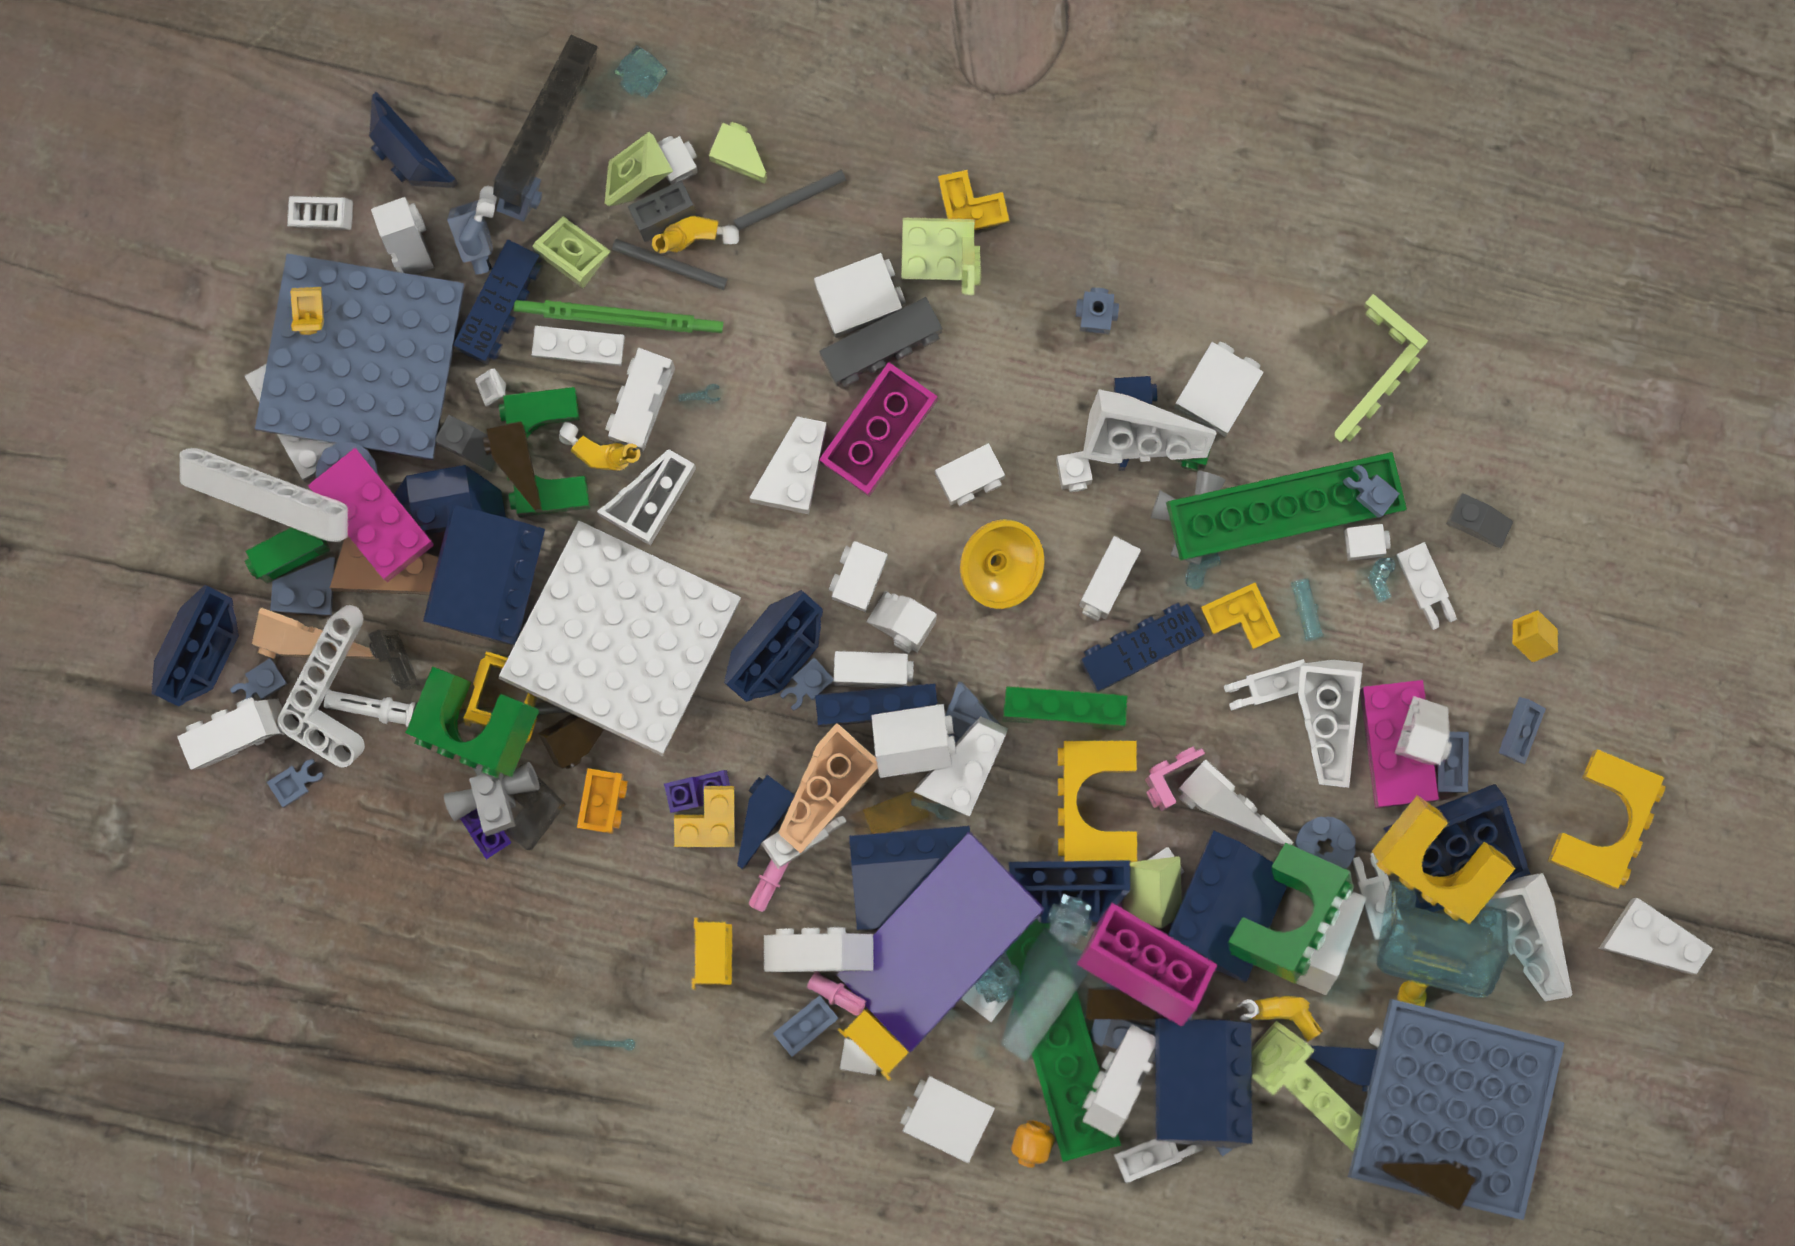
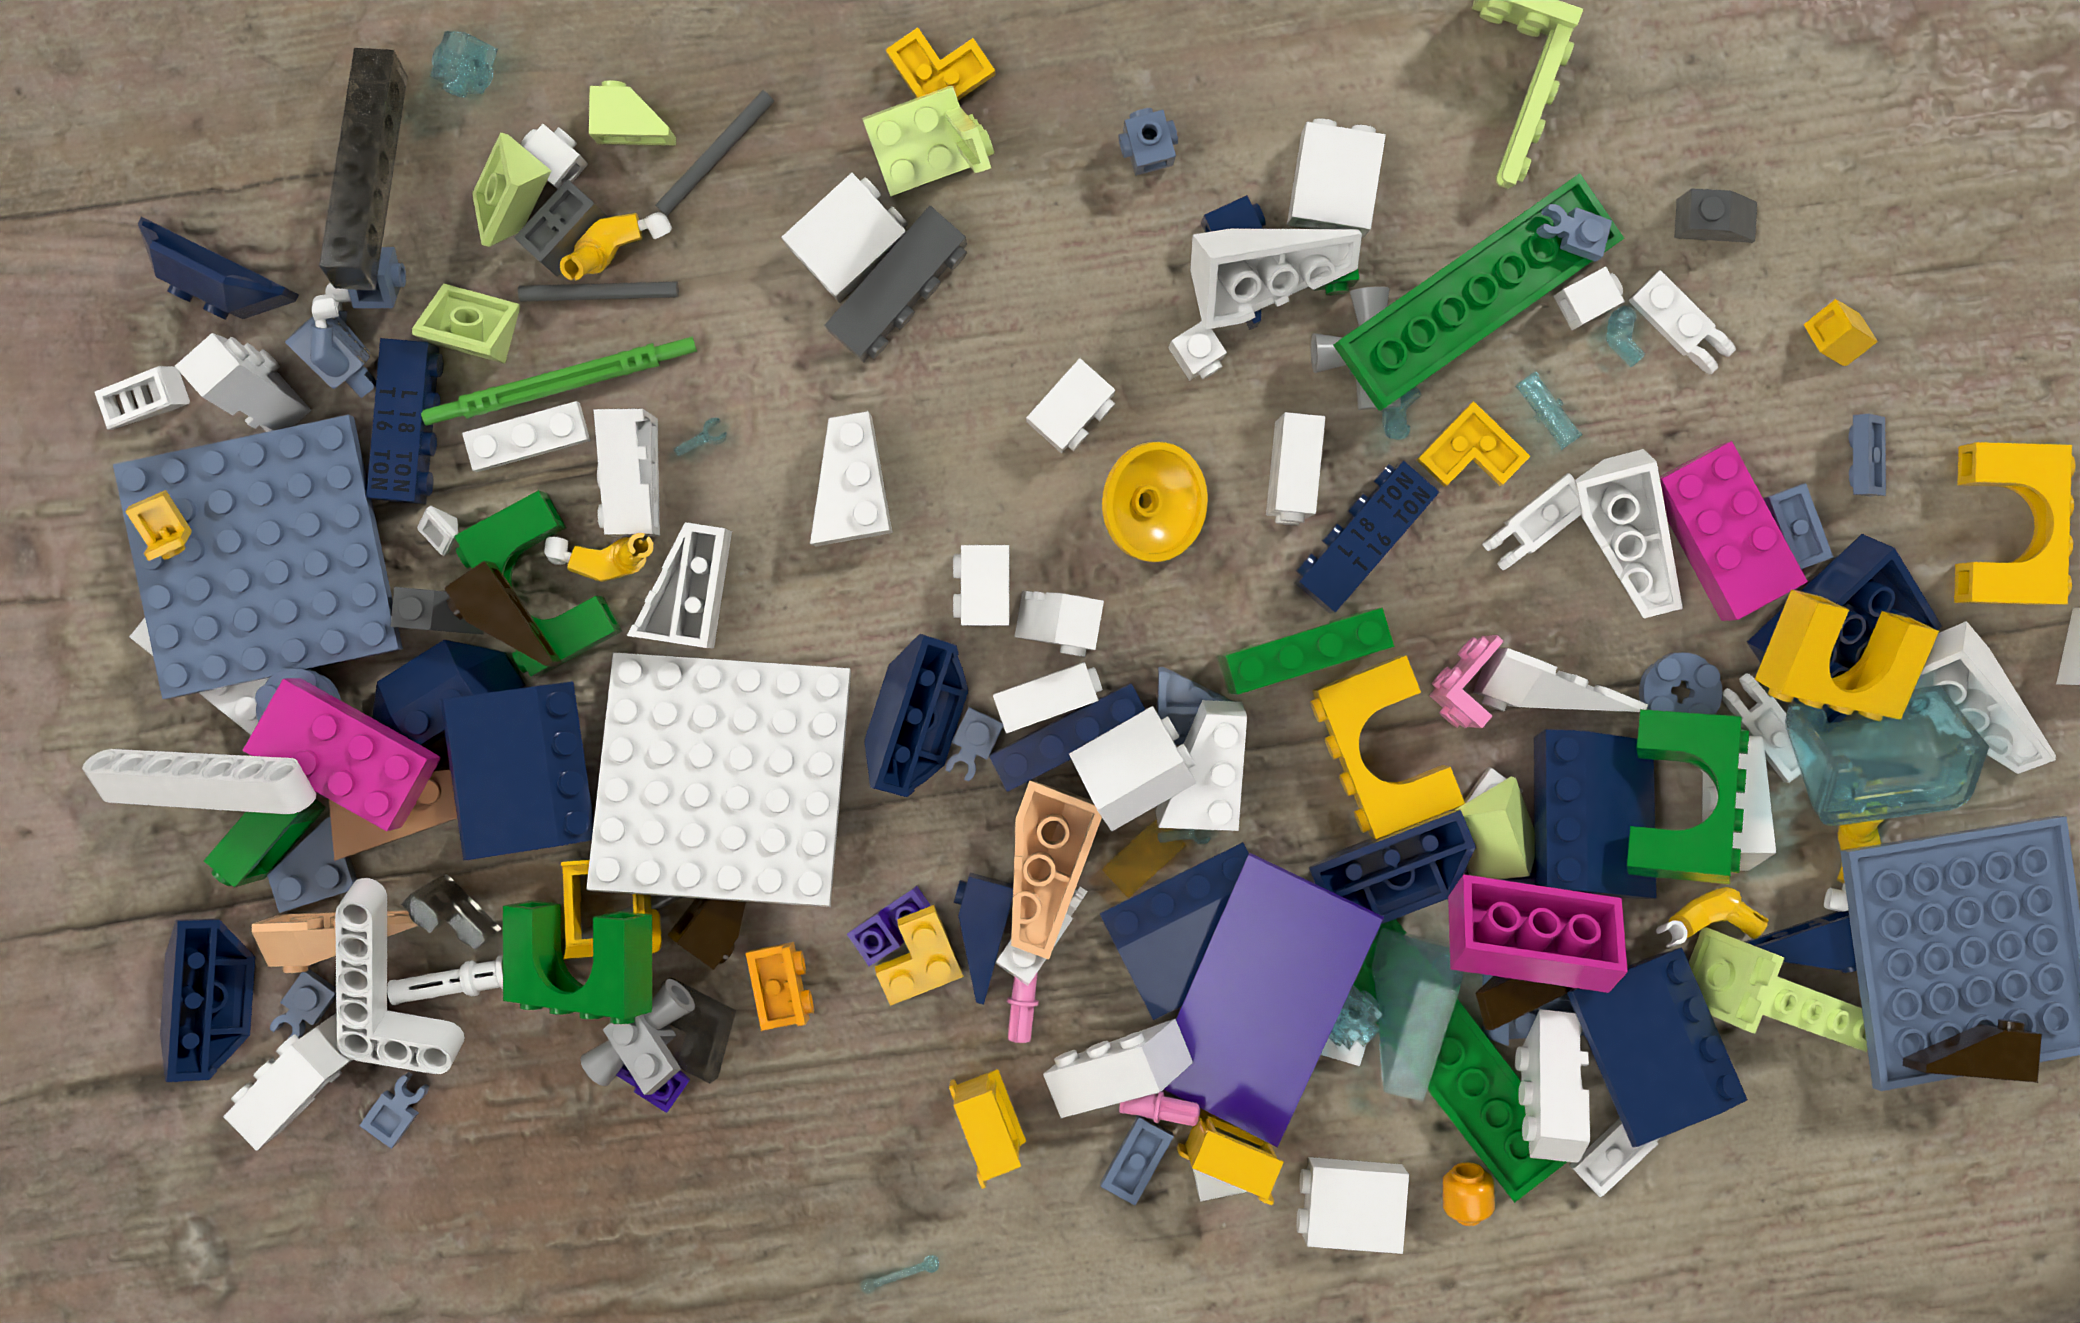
camera: 20 degrees left, 5 degrees up
dark pink brick [819,362,938,497] -> none
clear light blue brick [1046,894,1093,944] -> none
white wedge [1395,696,1452,765] -> none

